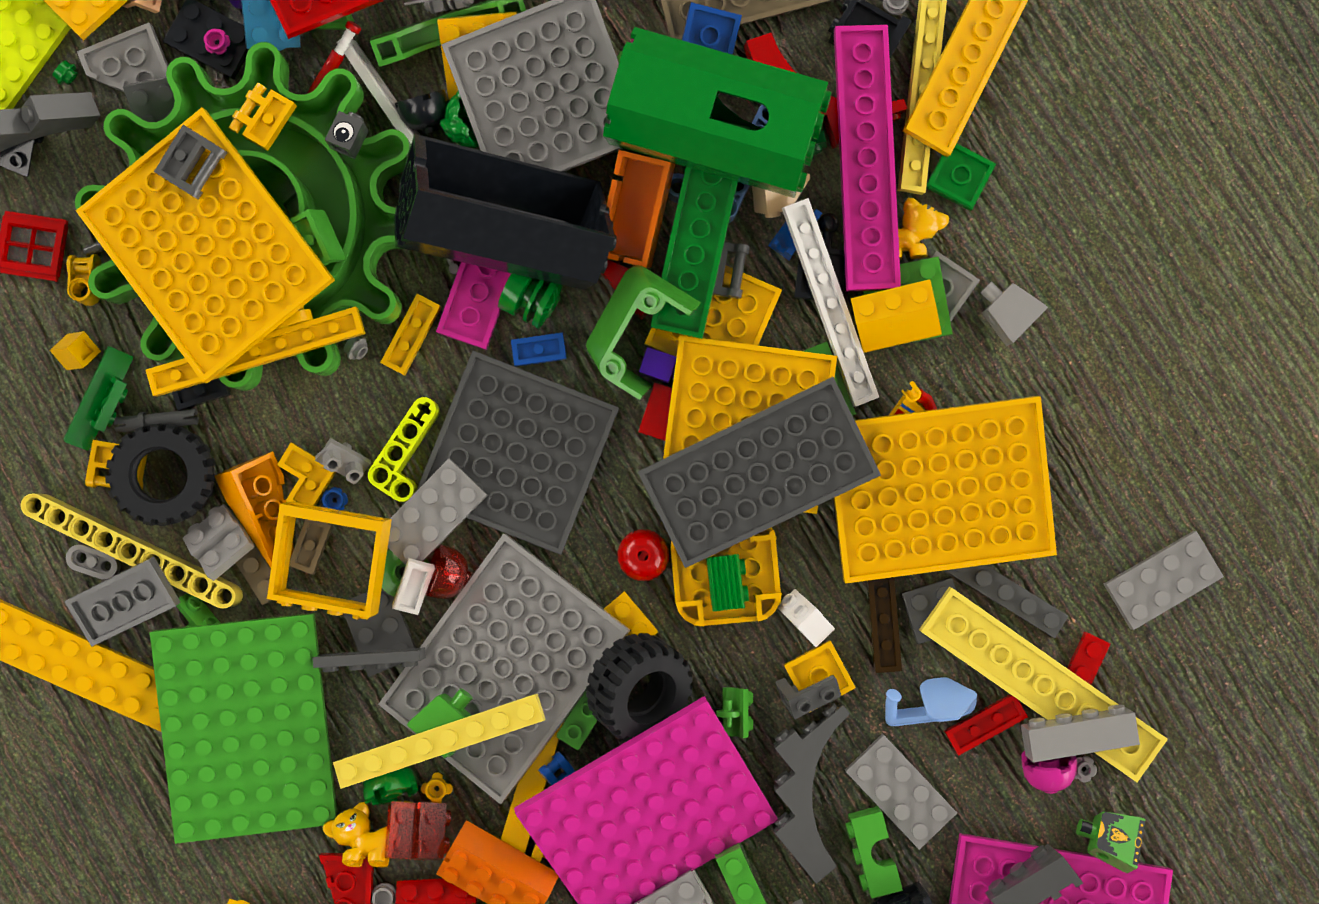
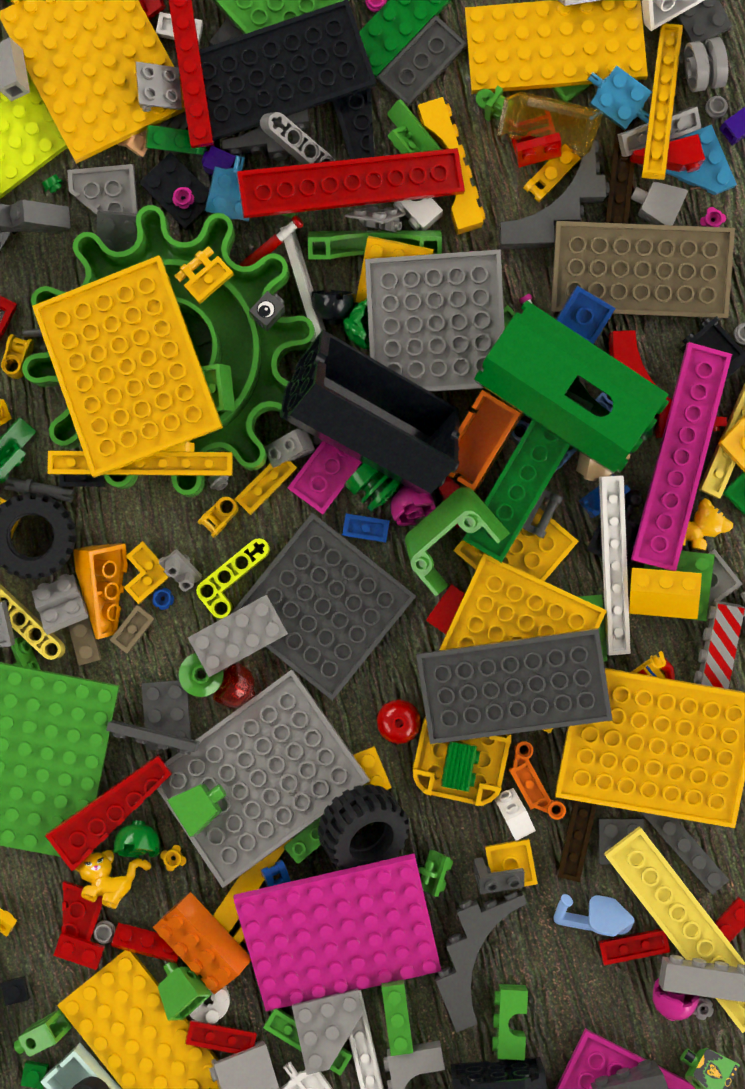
camera: 20 degrees right, 0 degrees up
dark grey plate [154,124,228,200] -> none
yellow window [267,502,392,620] -> none
light yellow plate [333,693,546,789] -> none
clear red plate [385,802,451,861] -> none
white tile [392,558,435,615] -> none
dark purple brick [639,347,676,385] -> none
light grey plate [845,733,957,850] -> none
none -> red wing [45,754,172,871]
none -> yellow piece [197,497,239,538]
none -> light grey pin [264,429,315,468]
none -> dark pink cylinder [390,486,436,526]
none -> orange plate [509,741,566,820]
none -> light grey brick [694,600,745,689]

